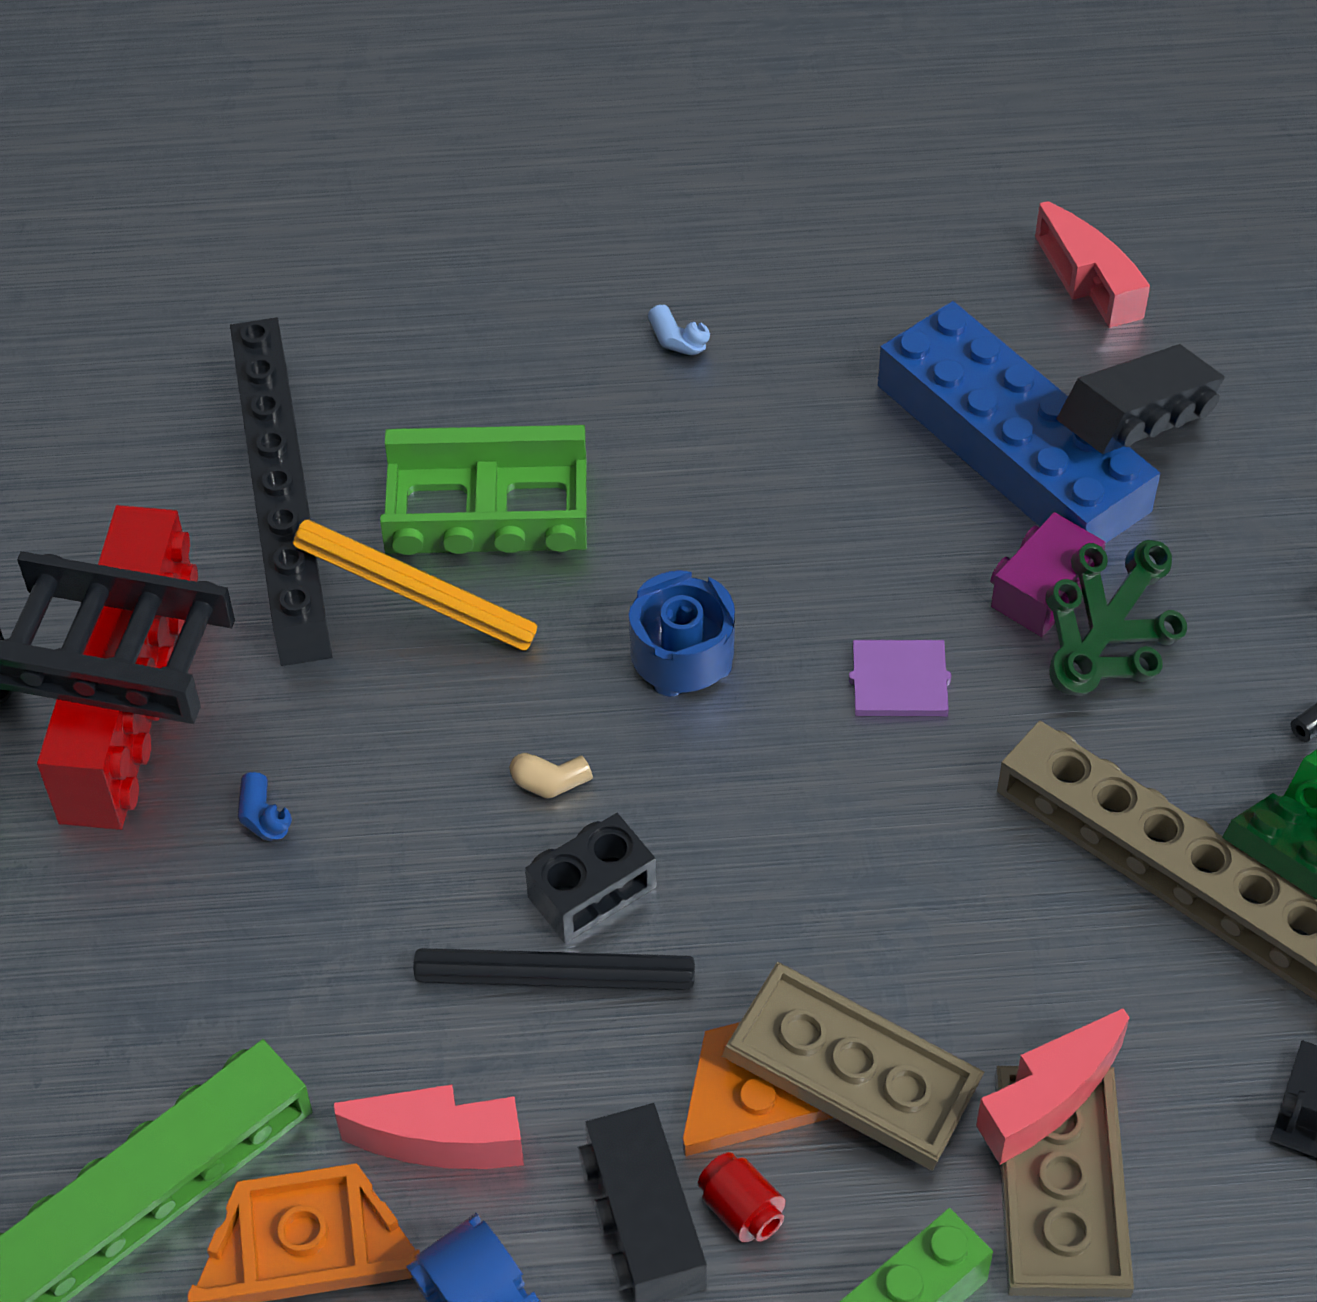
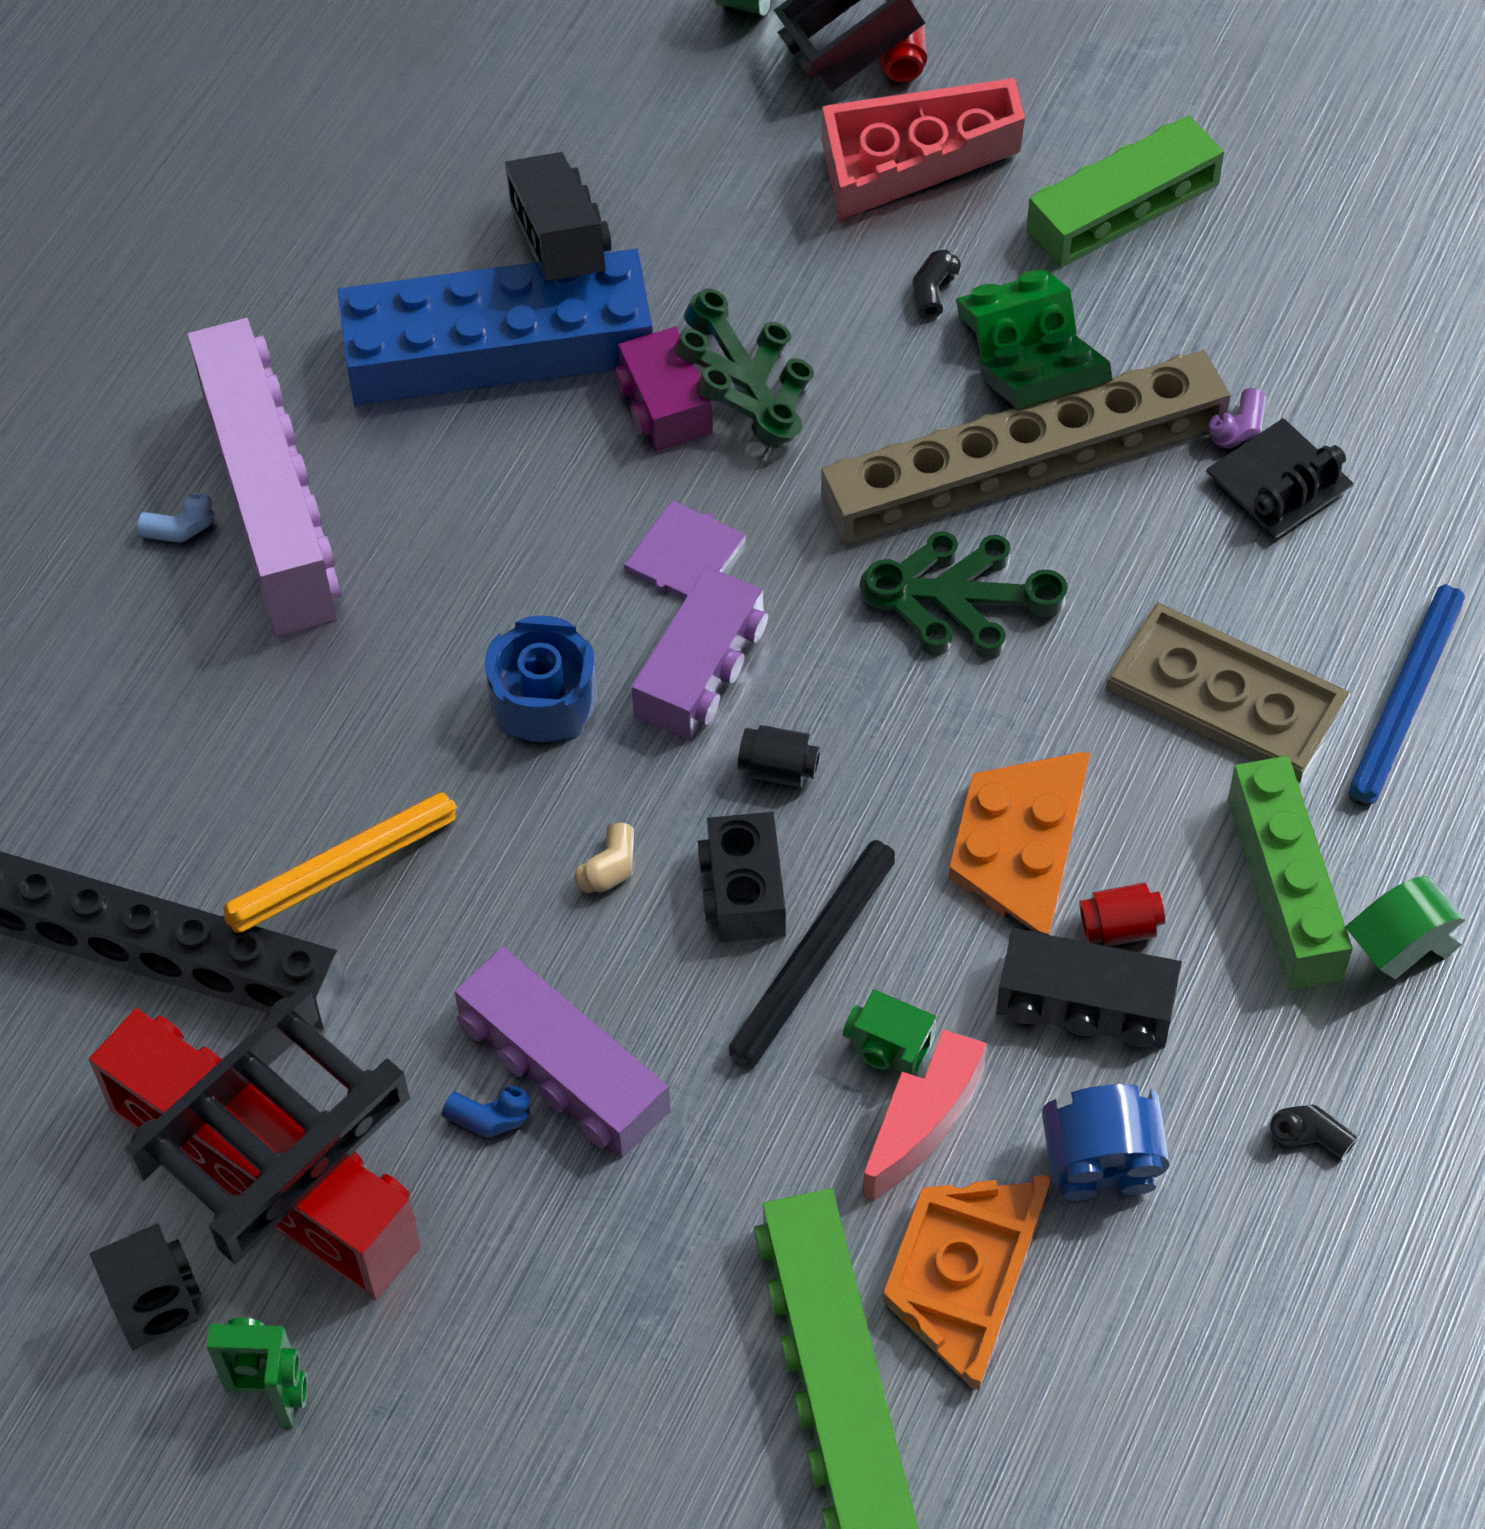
camera: 60 degrees left, 5 degrees up
bright green window [380,425,587,555] -> none
dark tan tile [722,961,984,1171] -> none
coral slope [976,1008,1130,1164] -> none
coral slope [1035,201,1150,328] -> none
none -> lavender brick [187,318,342,637]
none -> medium lavender brick [454,946,670,1158]
none -> medium lavender brick [631,566,768,740]
none -> black brick [737,725,821,788]
none -> green brick [843,989,936,1076]
none -> dark green plant [860,531,1068,659]

